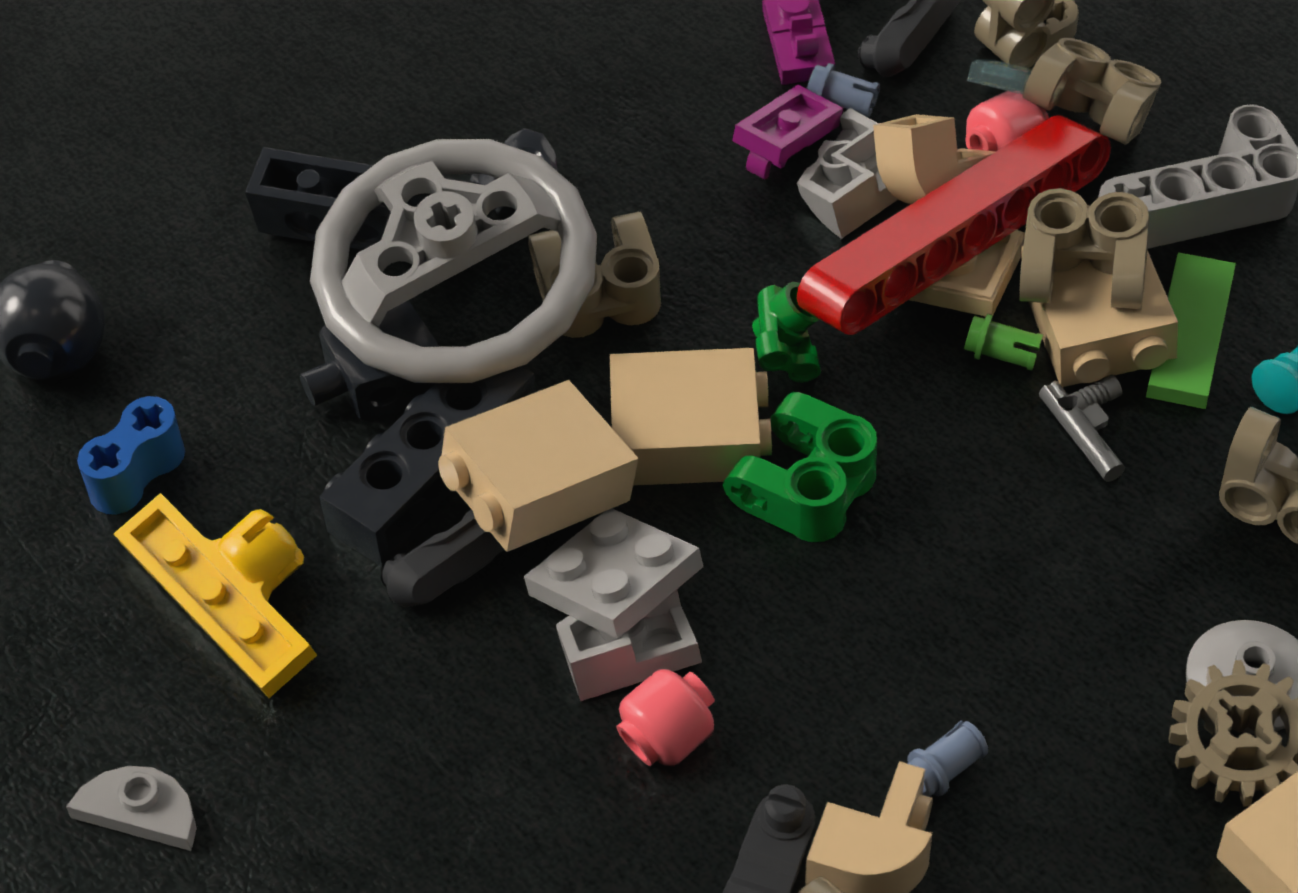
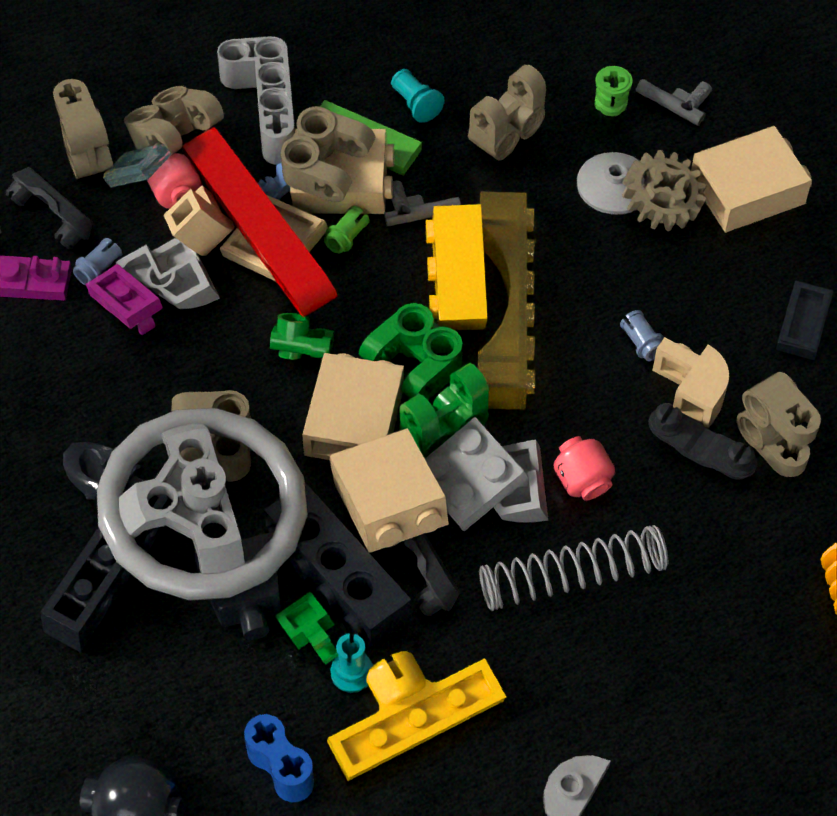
camera: 80 degrees left, 5 degrees up
none -> green plate [275,591,338,665]
none -> teal pin [330,634,373,693]
none -> green piece [399,363,489,459]
none -> yellow wedge [426,204,487,330]
none -> clear yellow arch [478,192,535,409]
none -> light grey piece [479,525,668,611]

